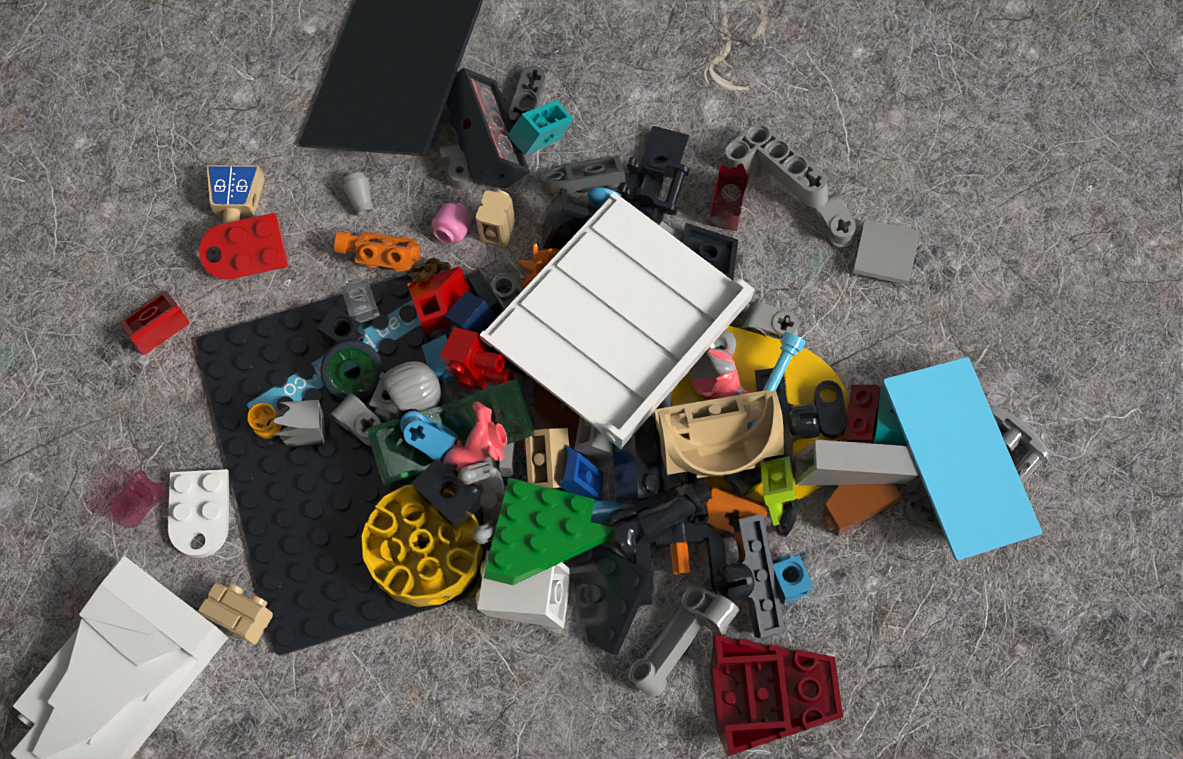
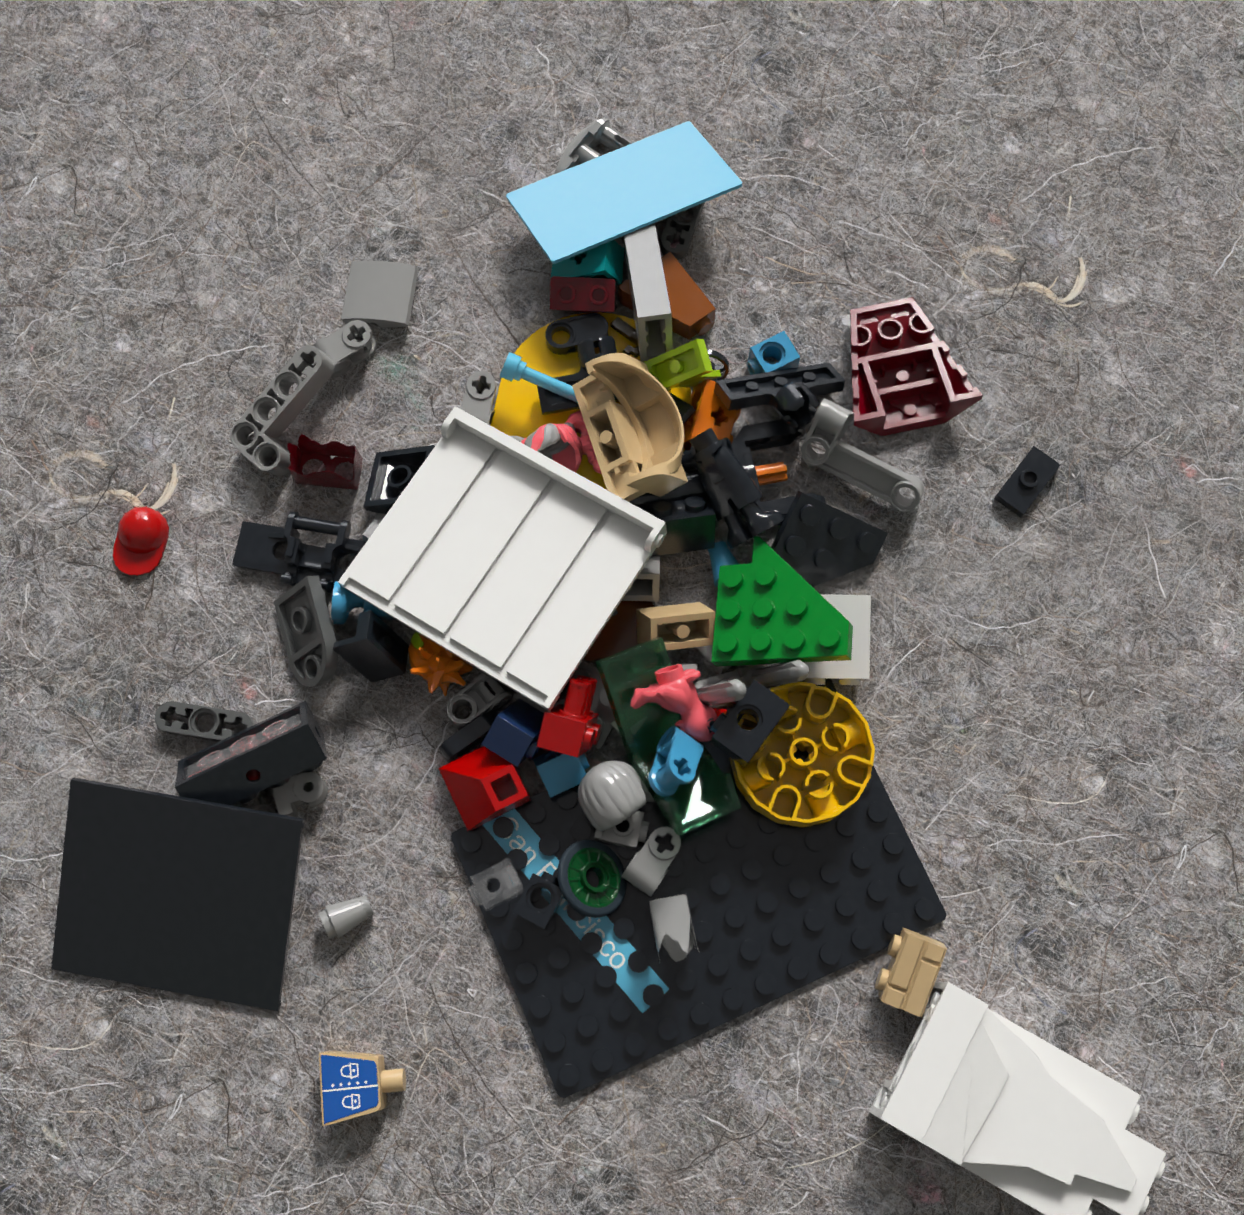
camera: 100 degrees left, 5 degrees up
clear pink piece [111,470,166,528] -> none
red slope [120,291,190,355] -> none
white plate [168,469,230,558] -> none
red plate [199,212,289,279] -> none
light orange wheel [248,403,282,439] -> none
orange brick [334,231,421,272] -> none
dark brown piece [413,258,451,283] -> none
bright pink head [431,203,473,244] -> none
tan brick [476,190,515,248] -> none
teal brick [508,100,574,155] -> none
blue slope [560,444,604,500] -> none
none -> red cap [113,506,169,576]

